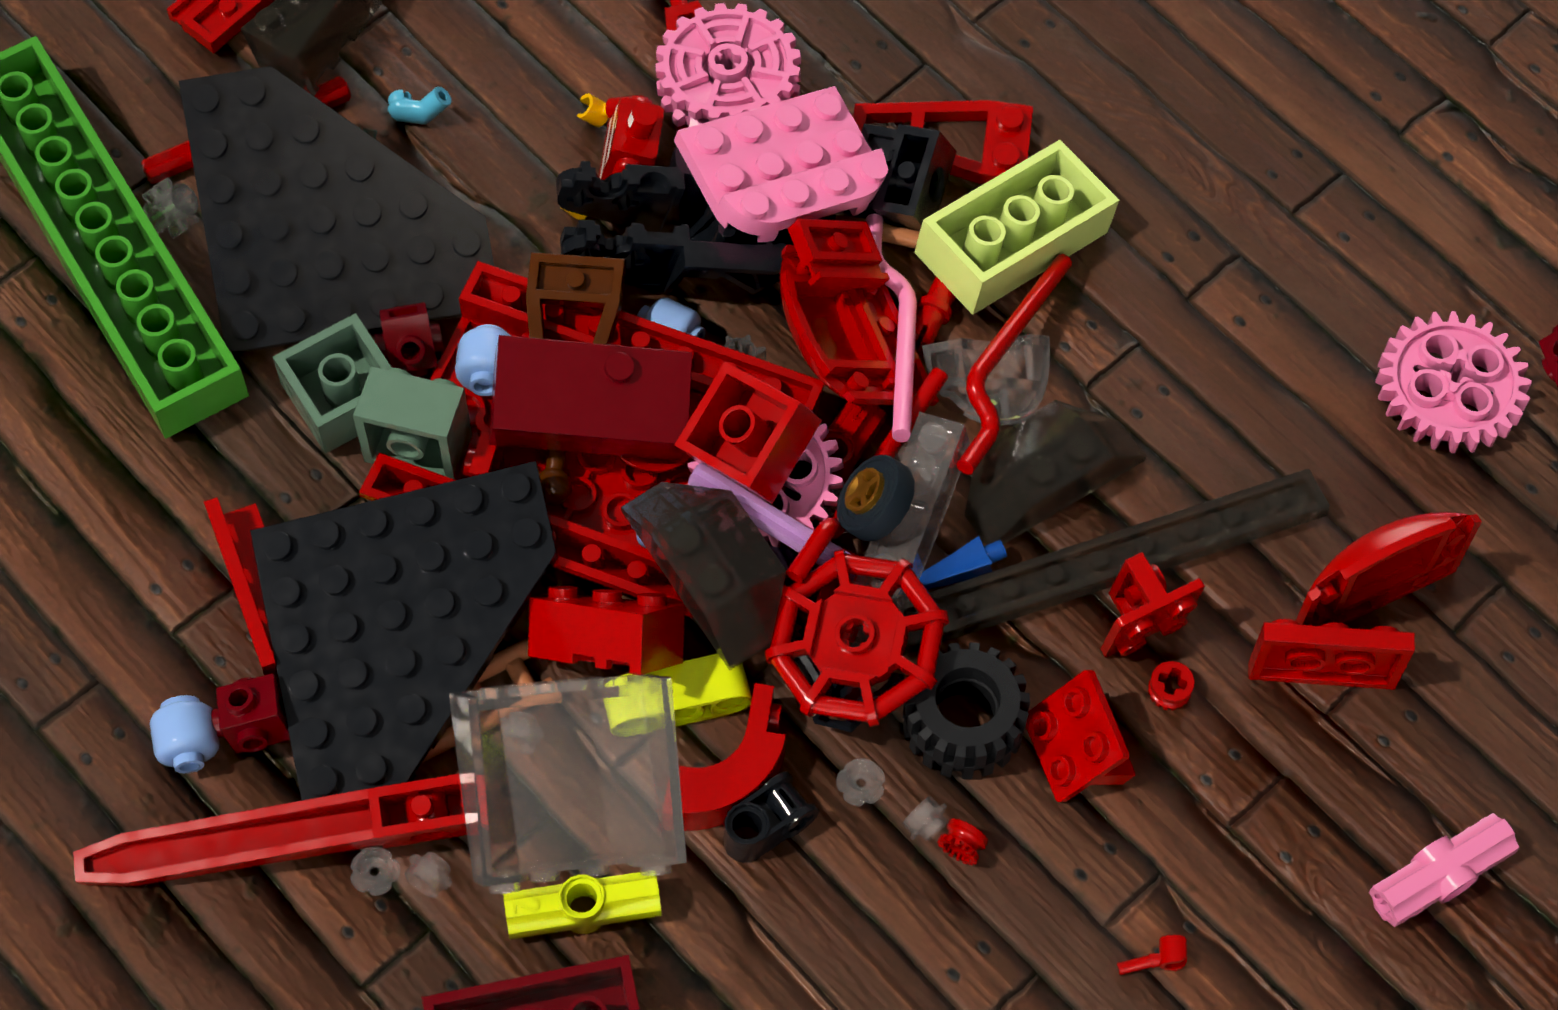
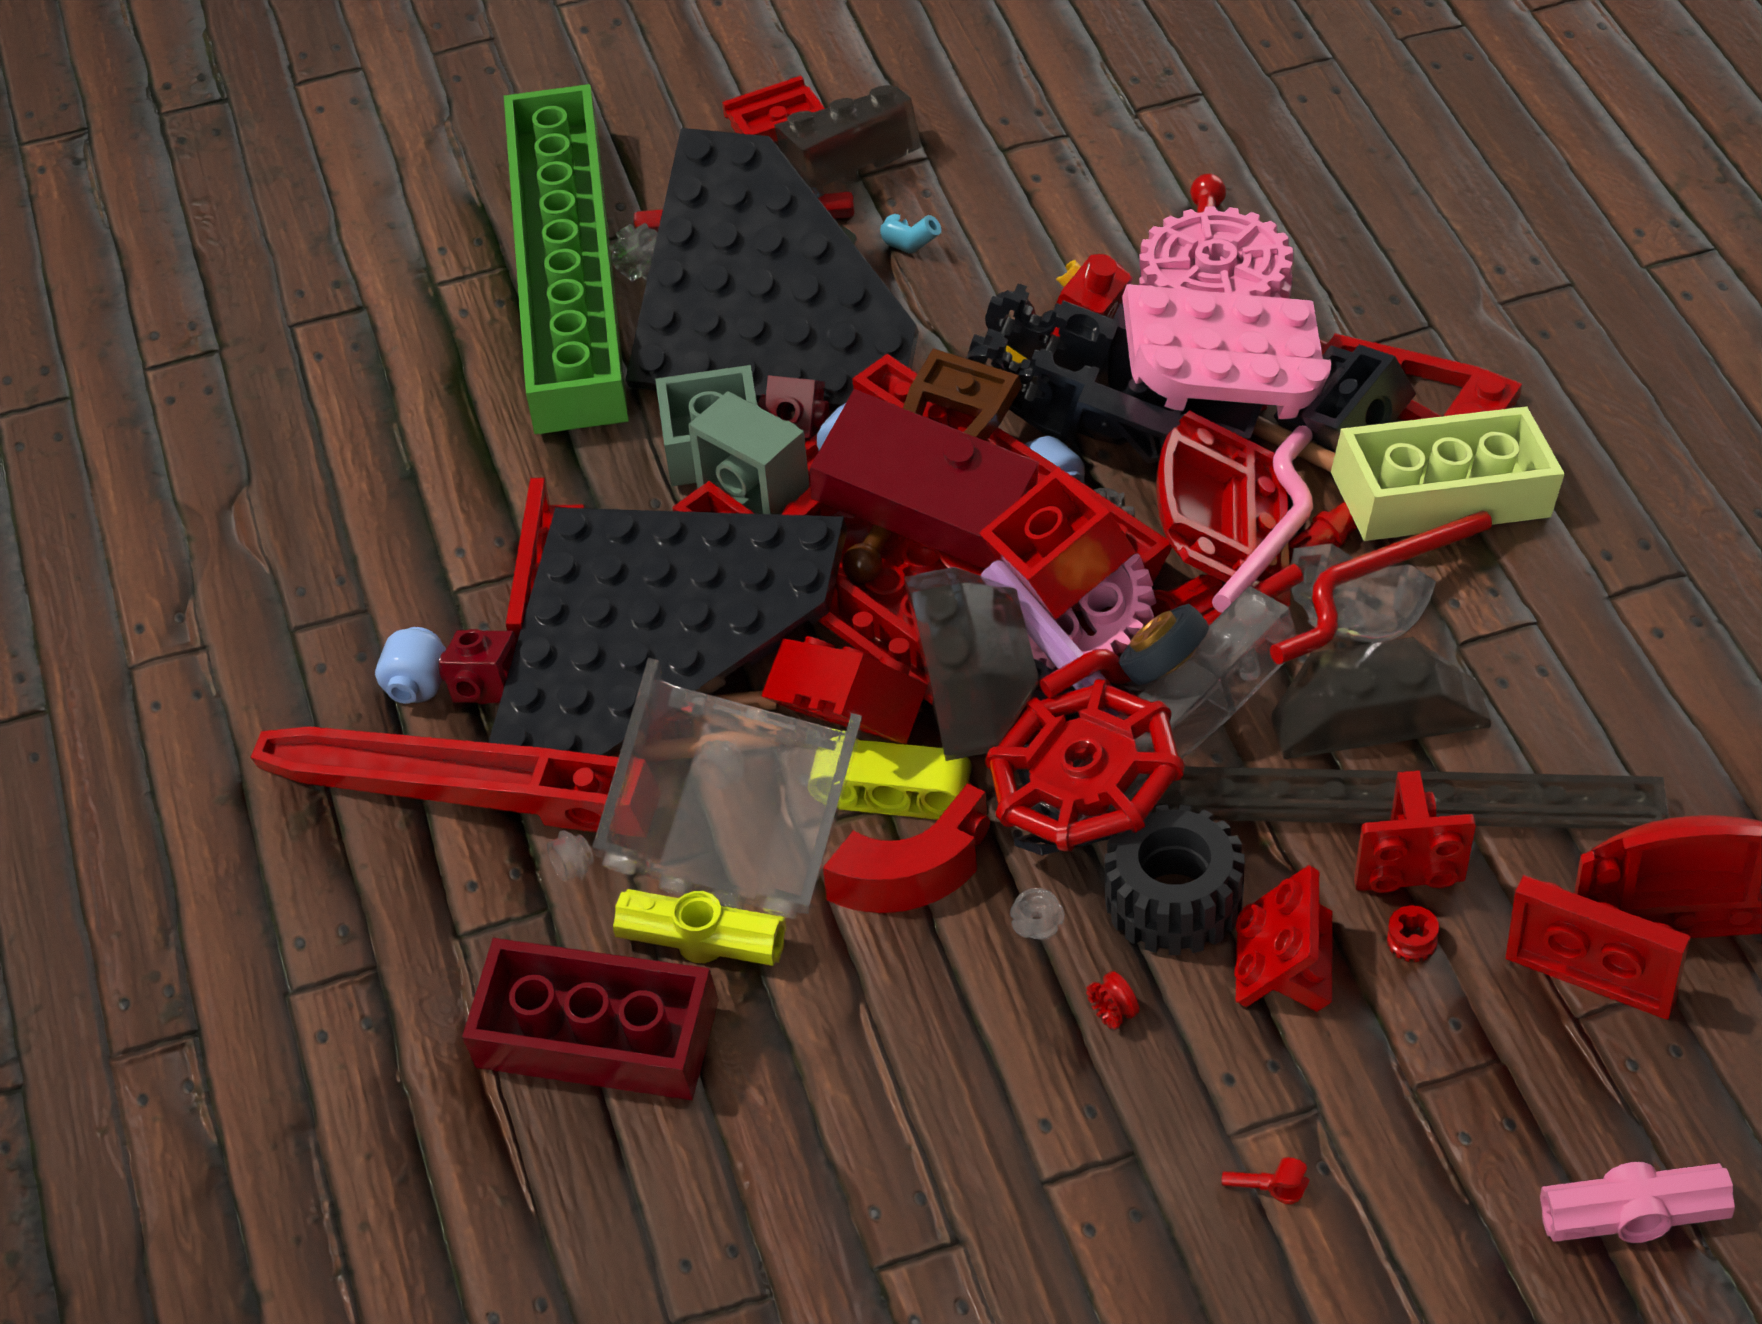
camera: 30 degrees right, 15 degrees down
clear plate [350,847,400,896] -> none
black piece [723,771,820,863] -> none
red plate [787,219,890,288] -> none
blue piece [891,536,1007,600] -> none
clear plate [902,796,948,842] -> none

